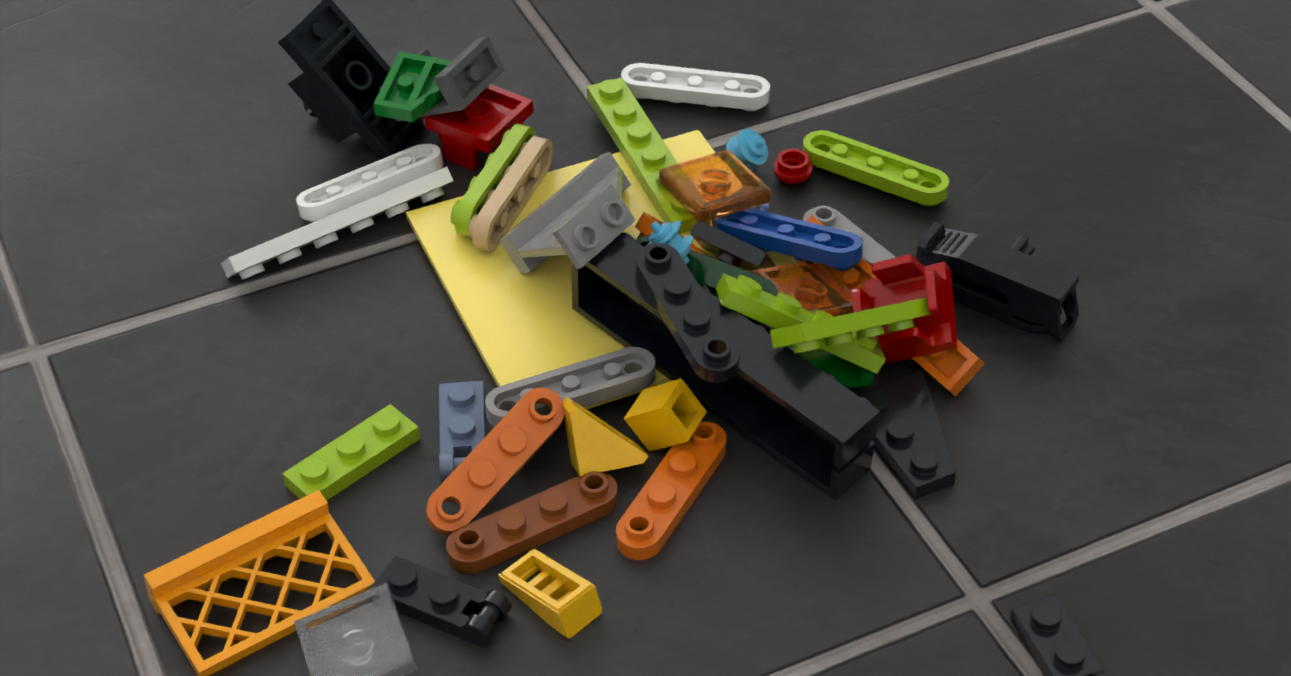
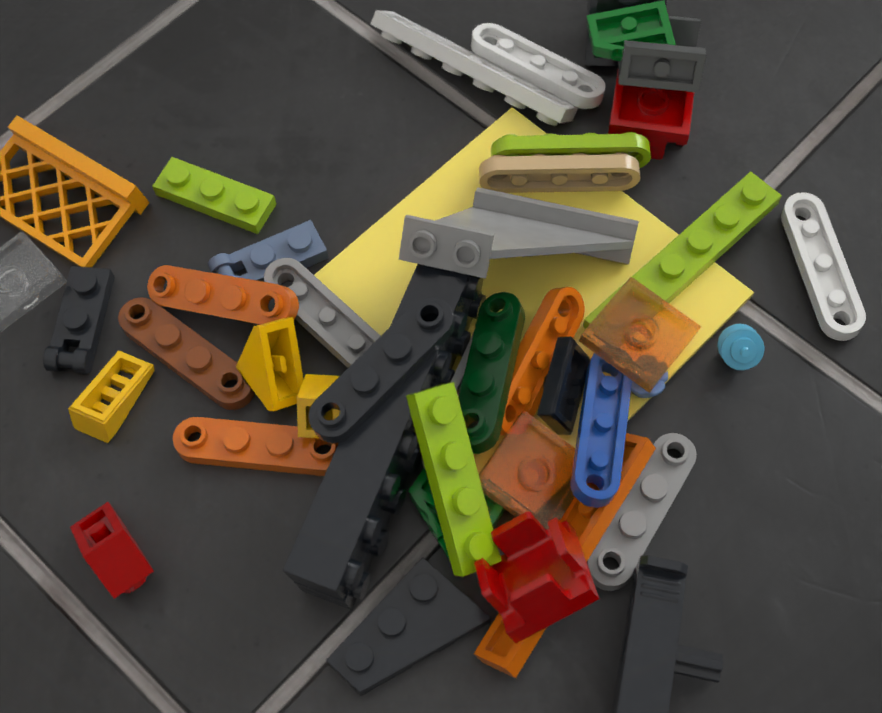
camera: 70 degrees right, 20 degrees up
medium azure wheel [648,221,694,264] -> none
lime plate [770,297,931,354] -> none
red plate [773,149,813,184] -> none
lime plate [803,130,949,206] -> none
none -> red slope [70,501,154,599]

